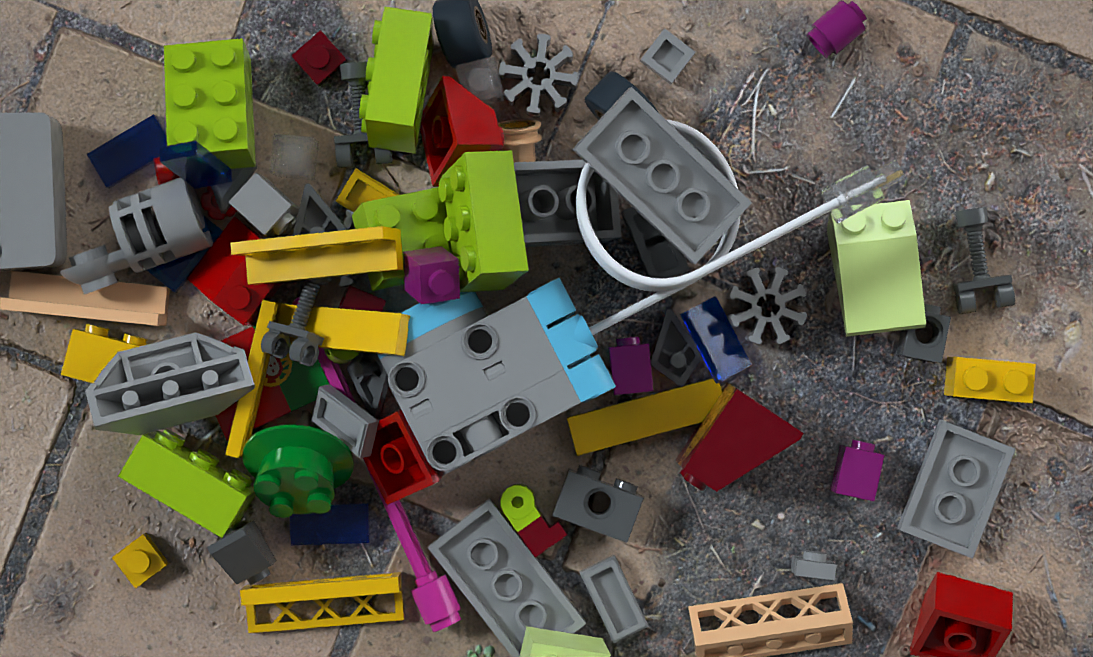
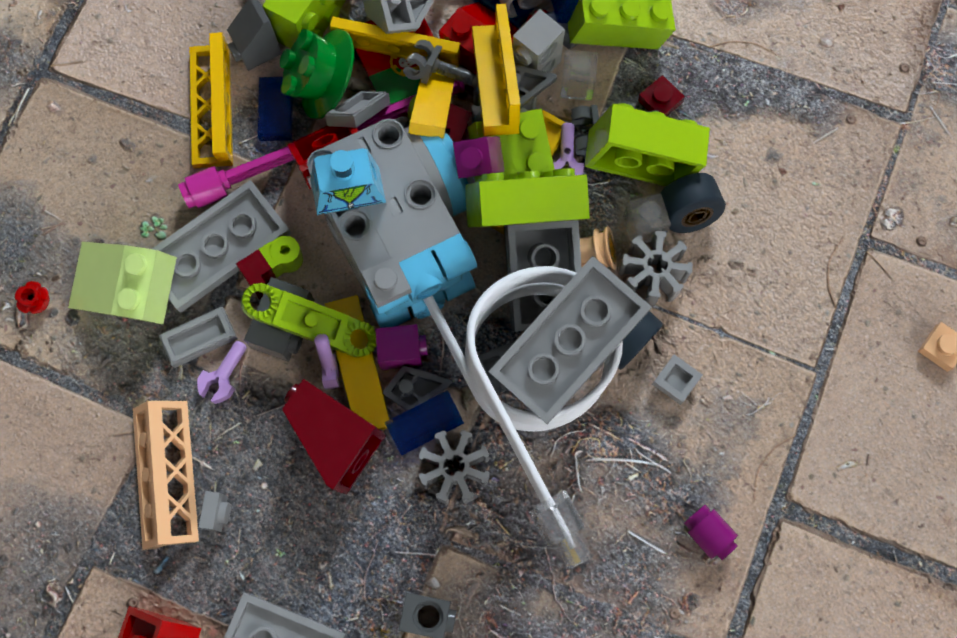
camera: 95 degrees right, 15 degrees down
red slope [420,76,504,187] -> none
yellowish green slope [827,200,926,337] -> none
magenta brick [830,439,885,501] -> none
none -> lavender bar [197,341,247,404]
none -> lime plate [241,283,377,357]
none -> medium azure torso [311,148,386,215]
none -> lavender bar [314,334,340,390]
none -> light grey plate [361,256,412,308]
none -> lavender bar [553,123,584,175]

